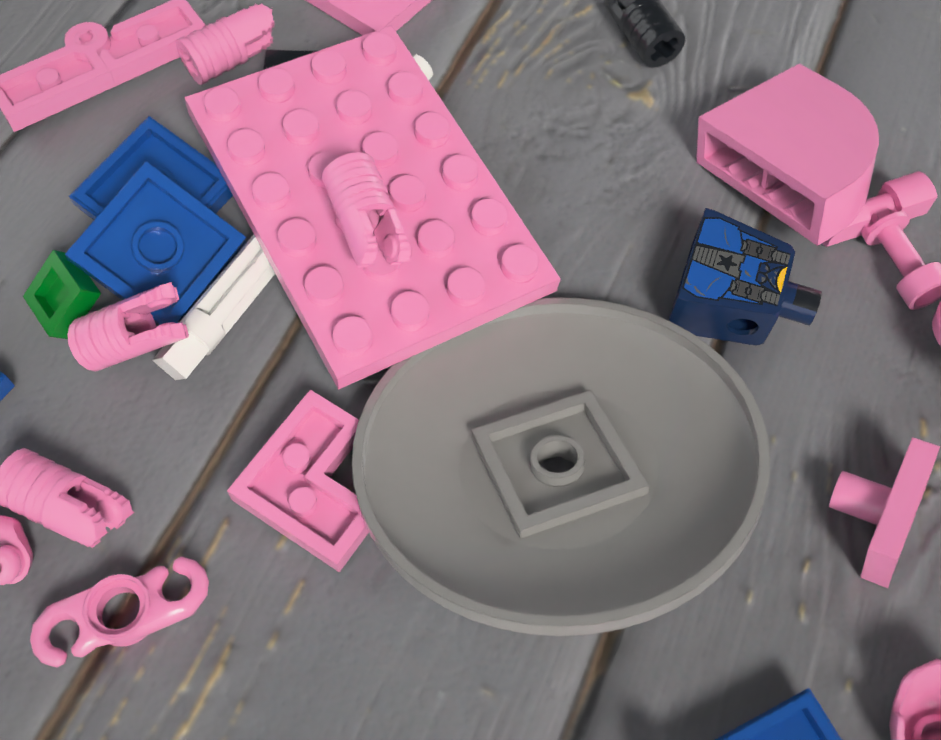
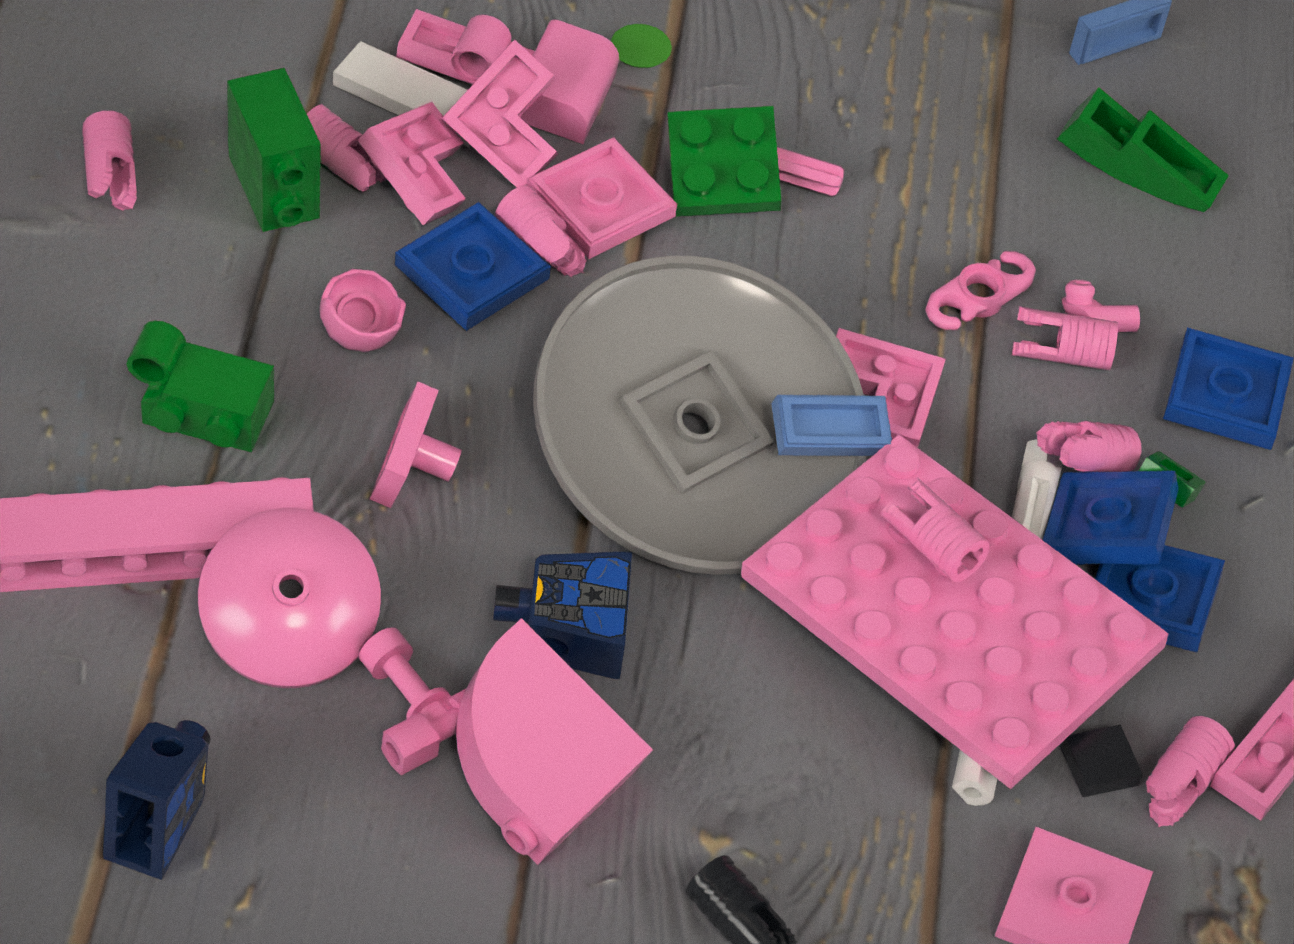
camera: 160 degrees right, 10 degrees down
none -> medium blue tile [771,395,892,456]

